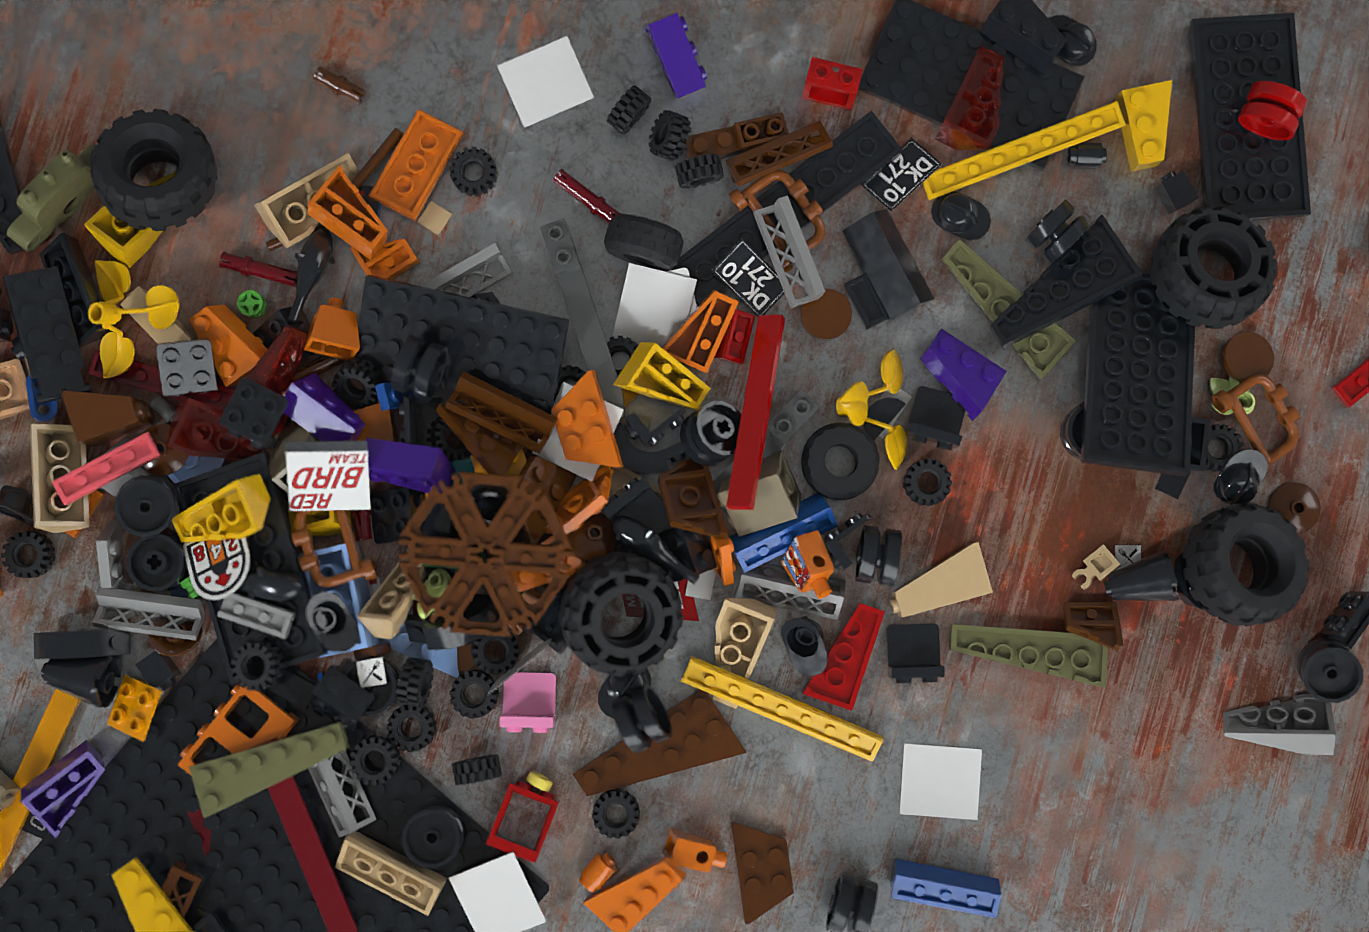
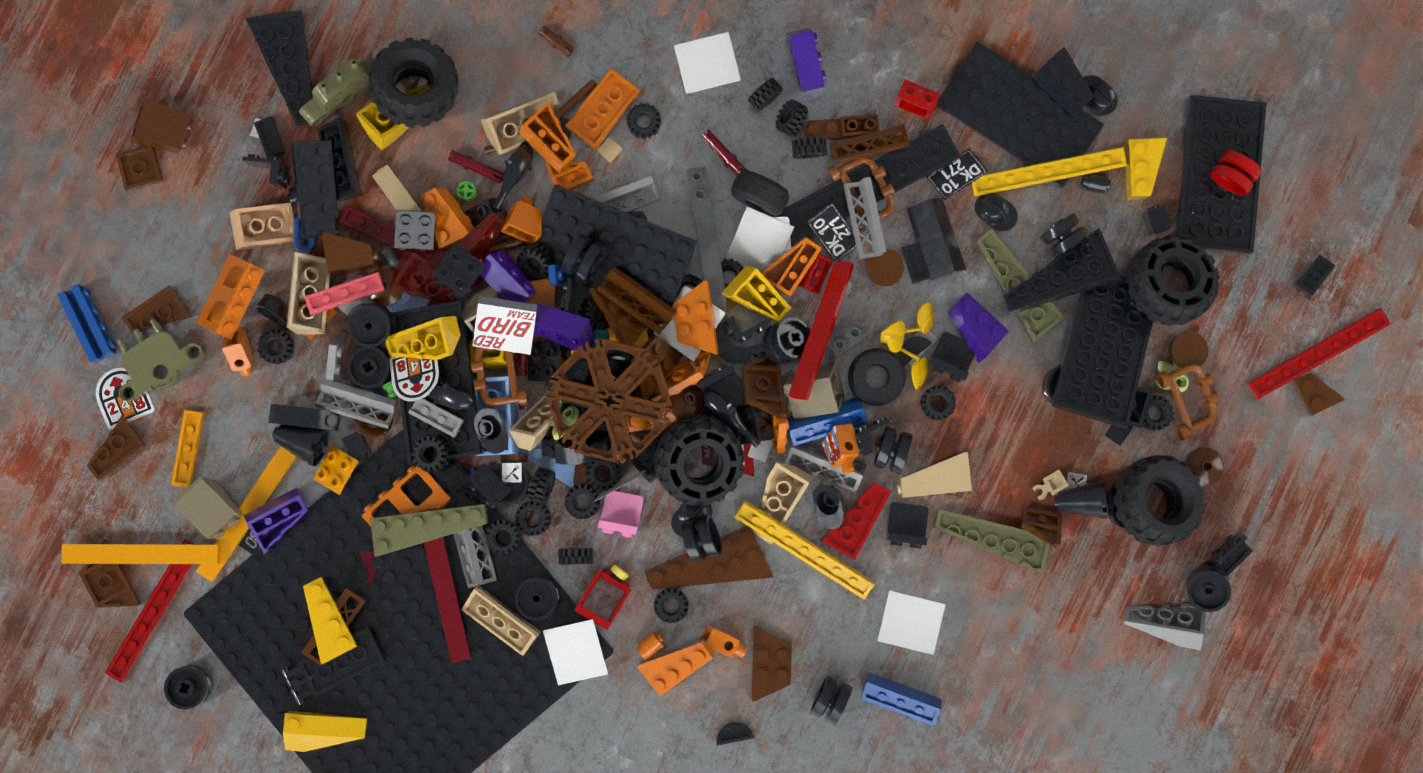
camera: 15 degrees right, 0 degrees up
yellow plant [88,260,179,378] -> none
clear red wedge [935,46,1004,151] -> none
black piece [1213,449,1268,505] -> none

